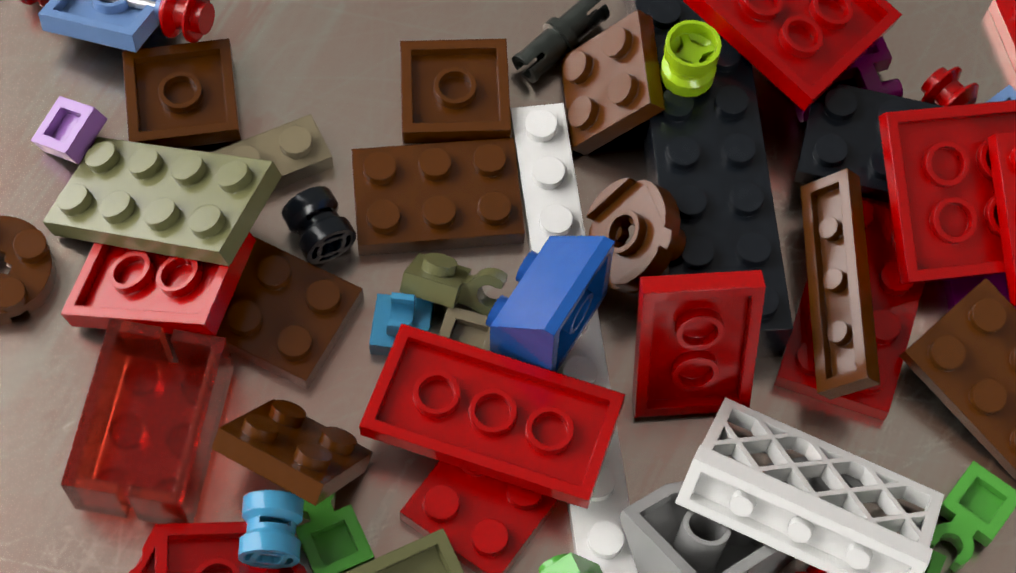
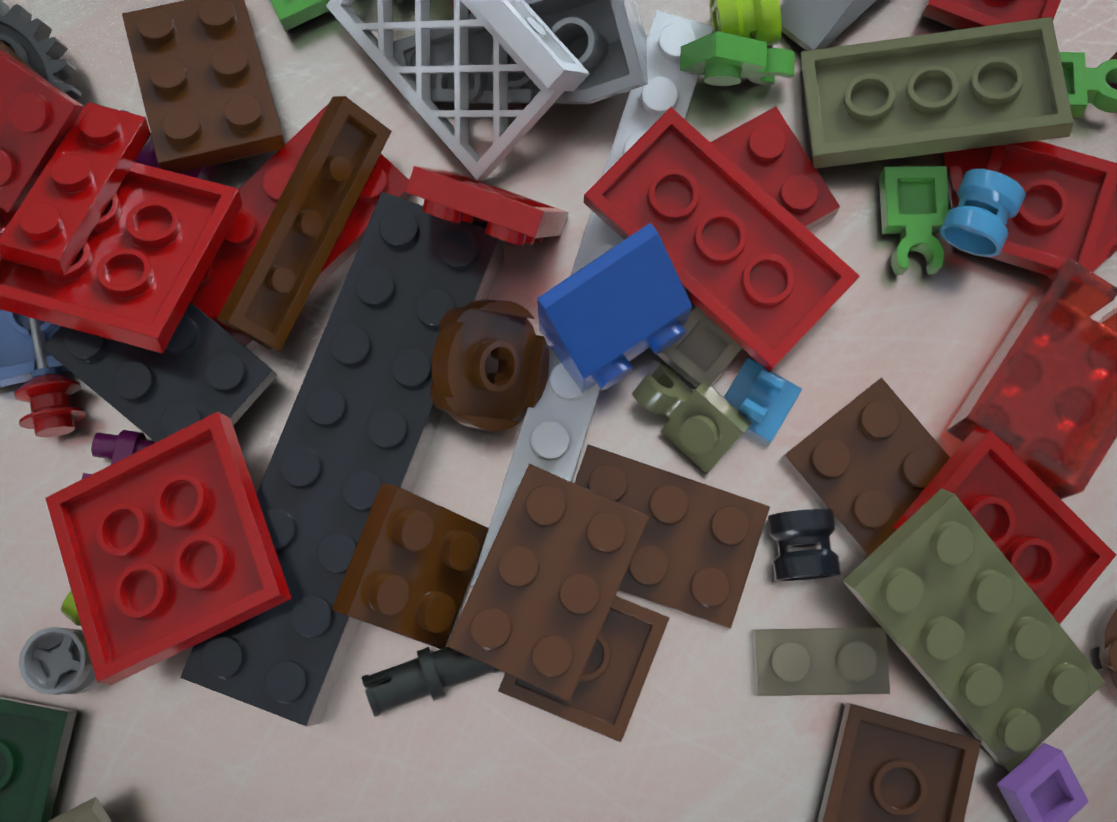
camera: 150 degrees left, 15 degrees up
reddish brown plate [211,399,373,506] -> none
lime wheel [660,20,722,97] -> none
none -> reddish brown plate [447,464,650,702]

